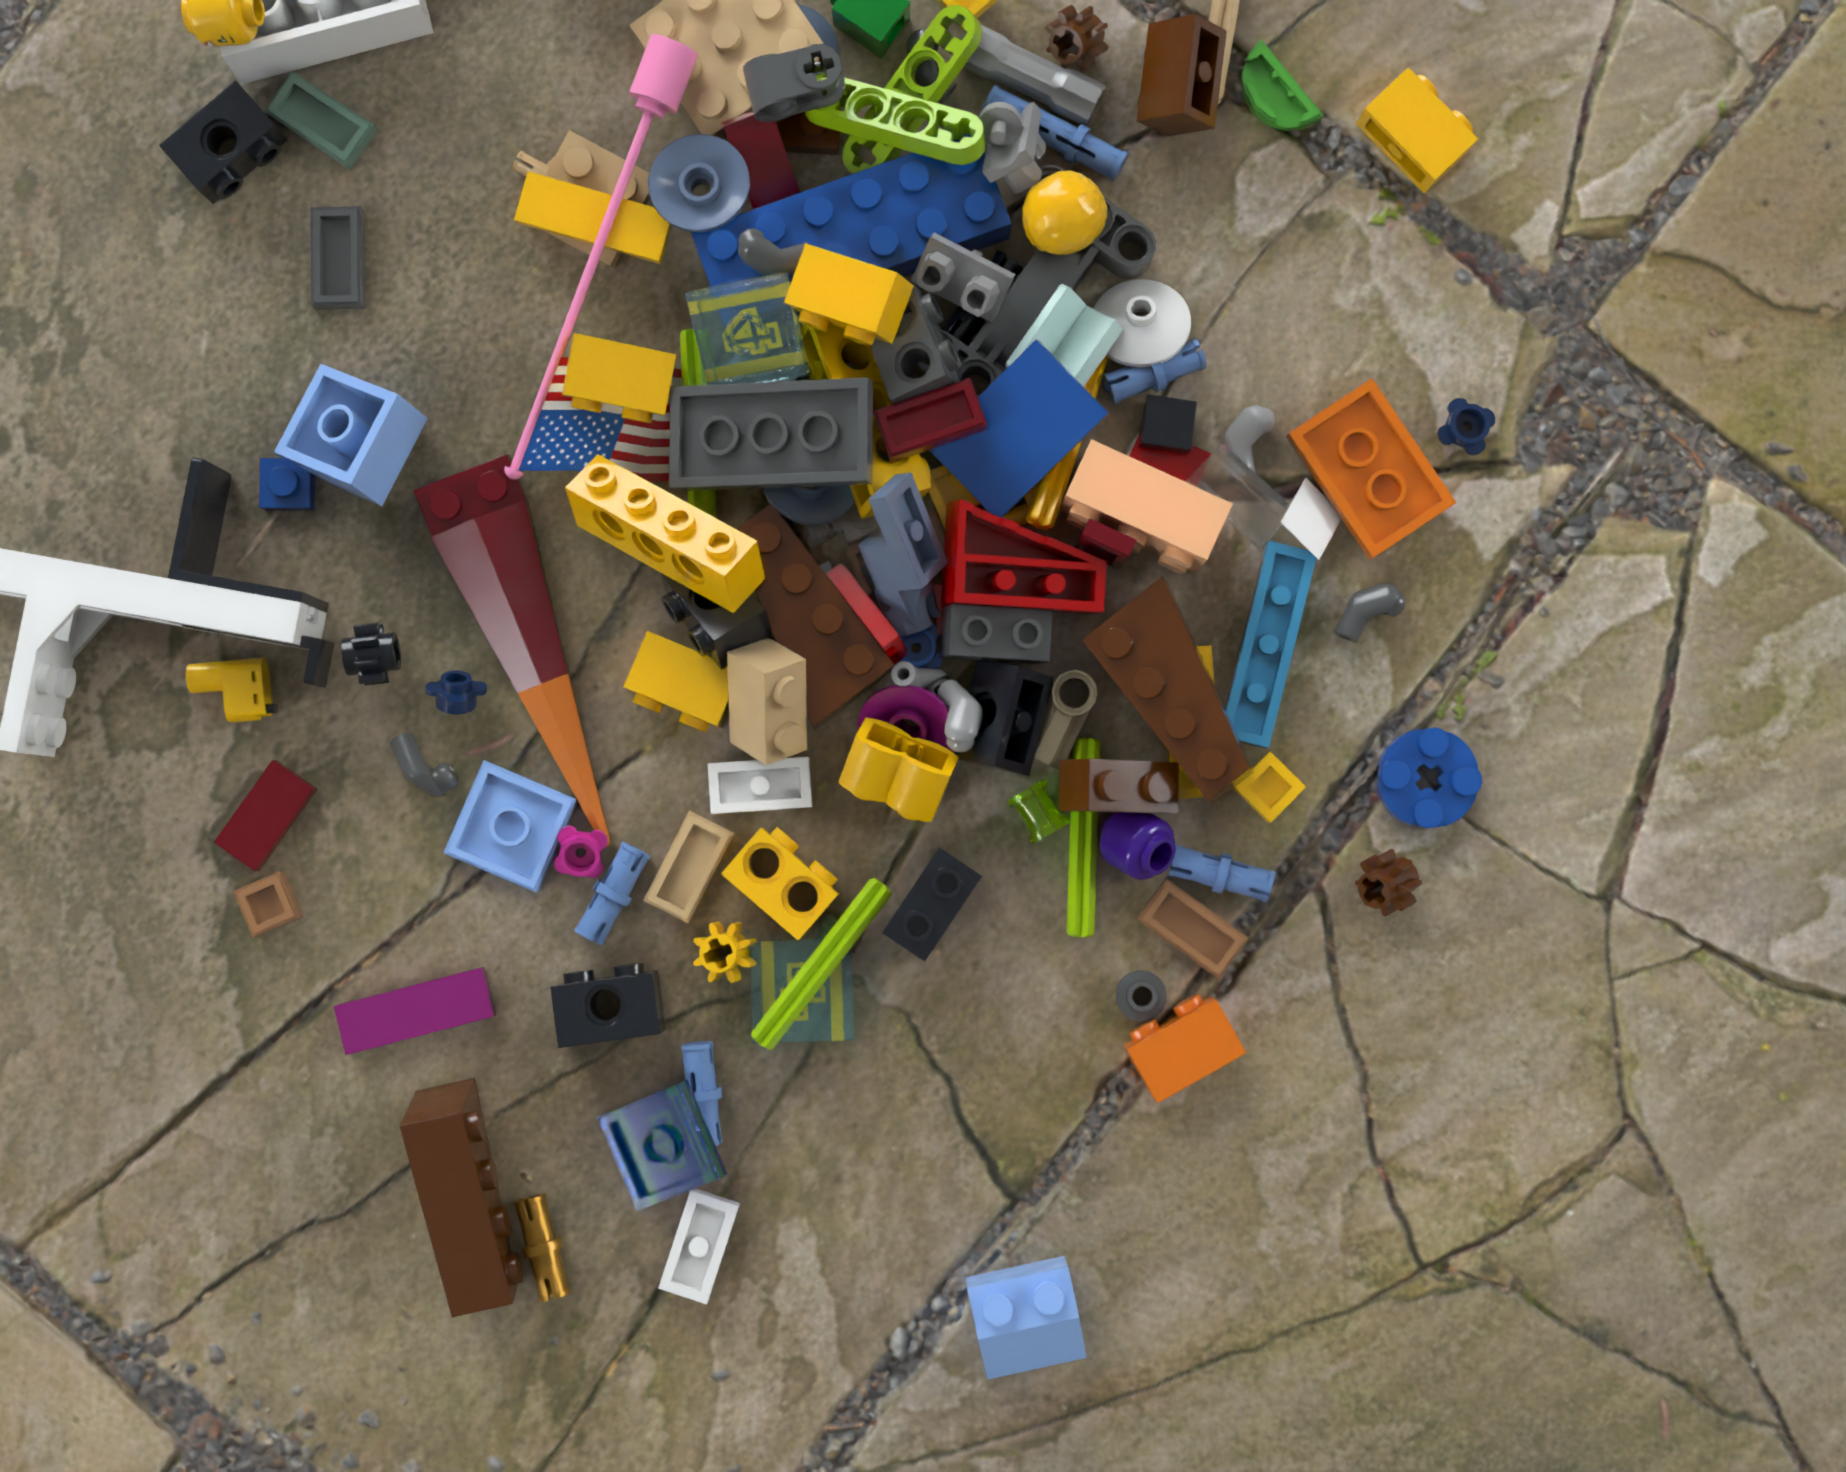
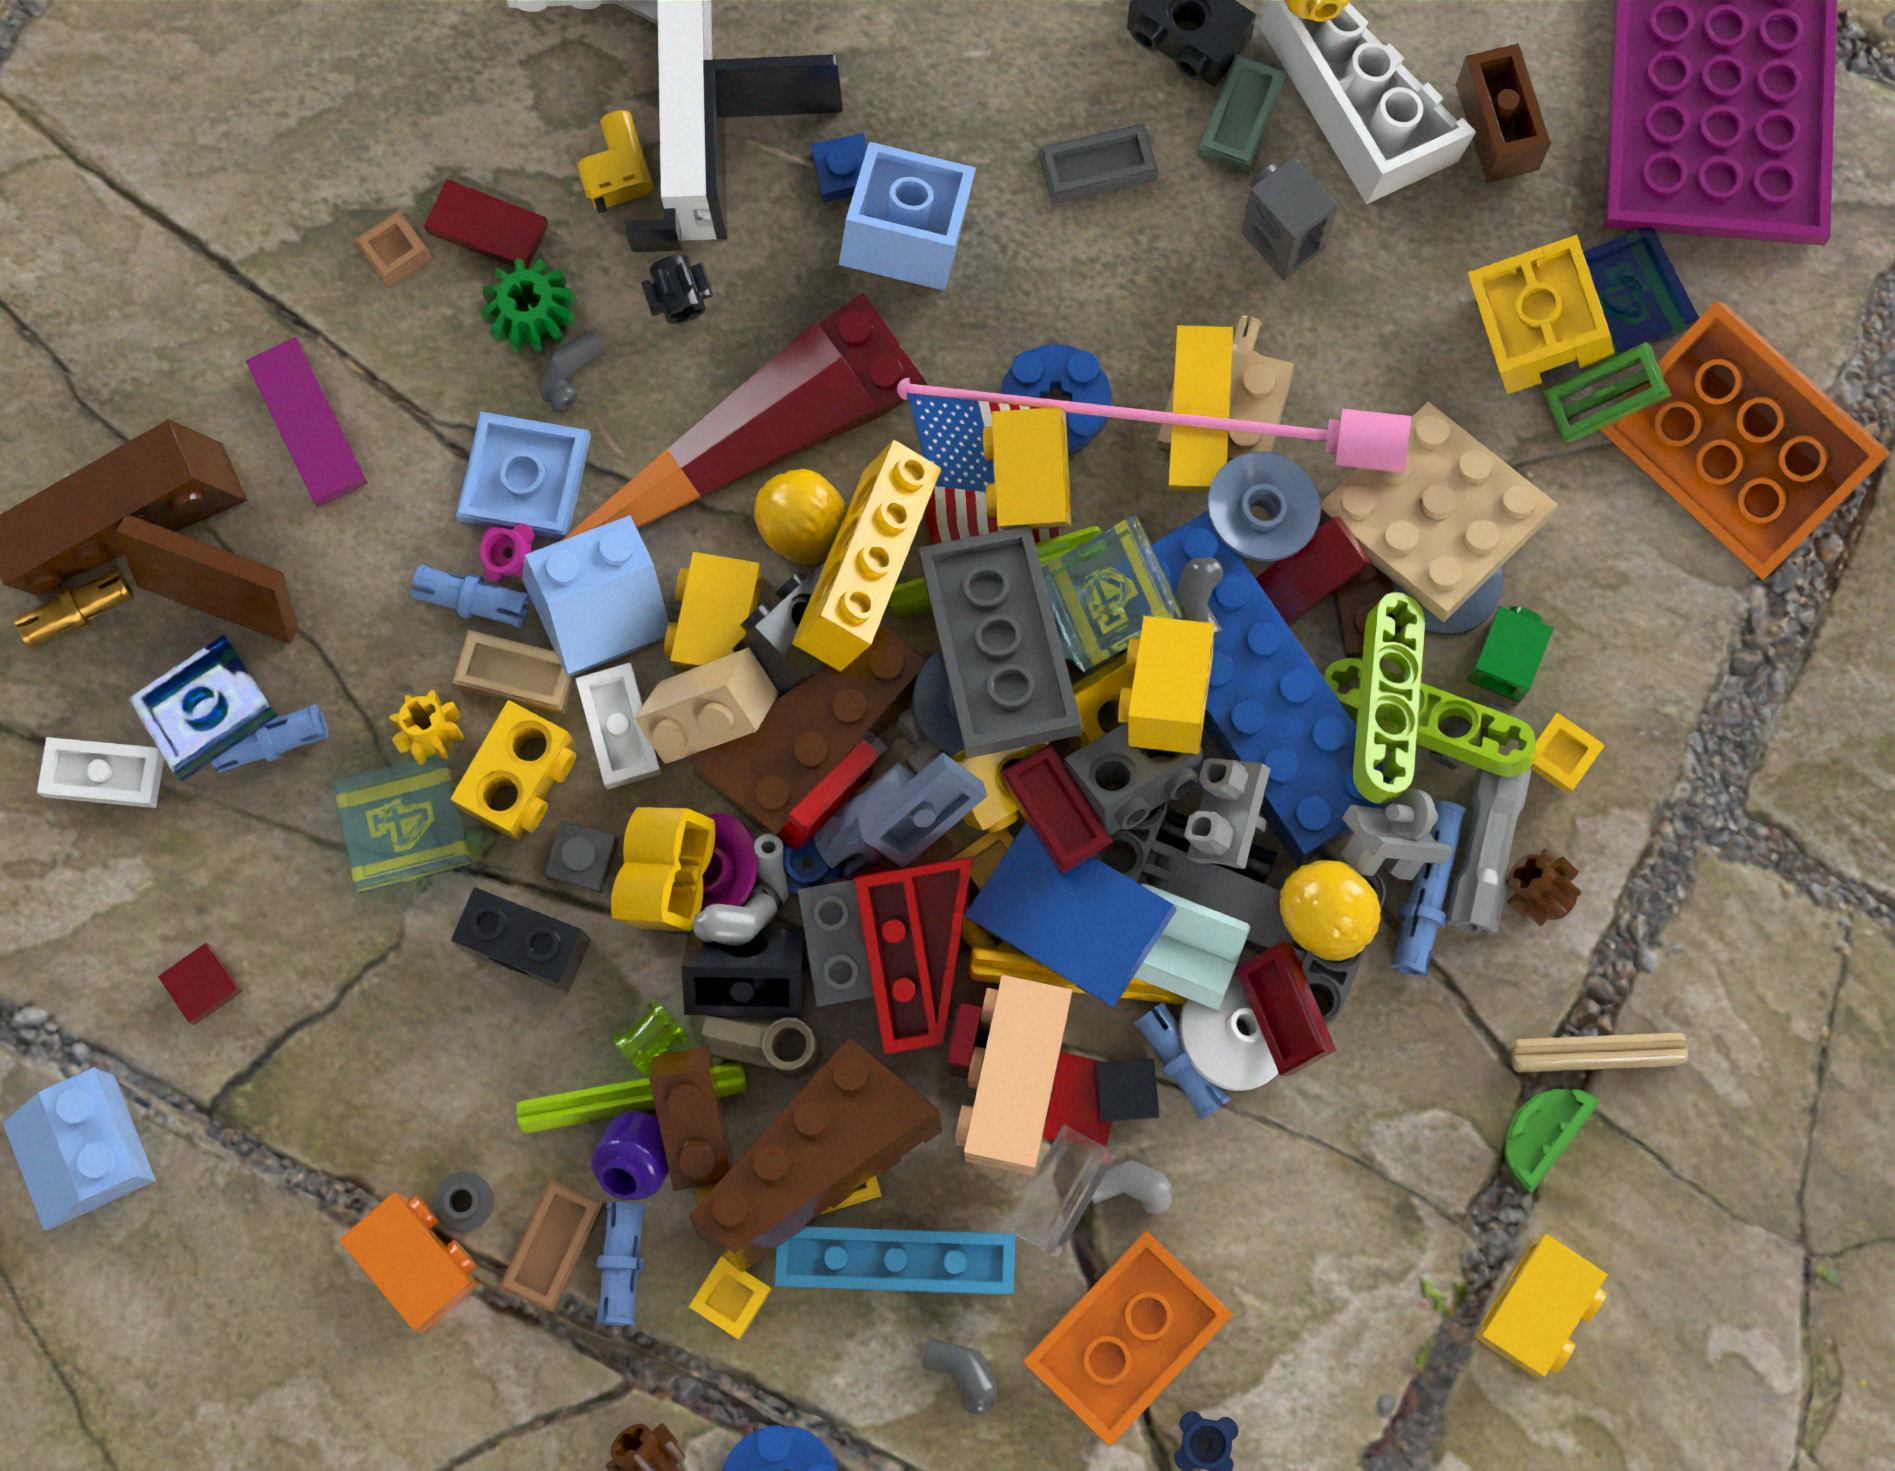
camera: 85 degrees right, 10 degrees down
dark blue plate [425,670,487,714] -> none
black brick [550,963,666,1048] -> none
dark grey piece [743,44,845,122] -> none
lime axle [751,878,892,1050] -> none
reddish brown brick [1137,14,1227,136] -> none
white sticker [1281,478,1341,560] -> none
none -> reddish brown tile [116,515,298,644]
none -> dark red tile [157,943,243,1025]
none -> green gear [481,257,576,354]
none -> light blue slope [522,515,669,678]
none -> dark grey plate [544,821,618,894]
none -> yellow hair [753,469,848,566]
none -> blue plate [1000,344,1112,455]
none -> dark red tile [1235,943,1337,1076]
none -> dark grey brick [1241,156,1338,281]

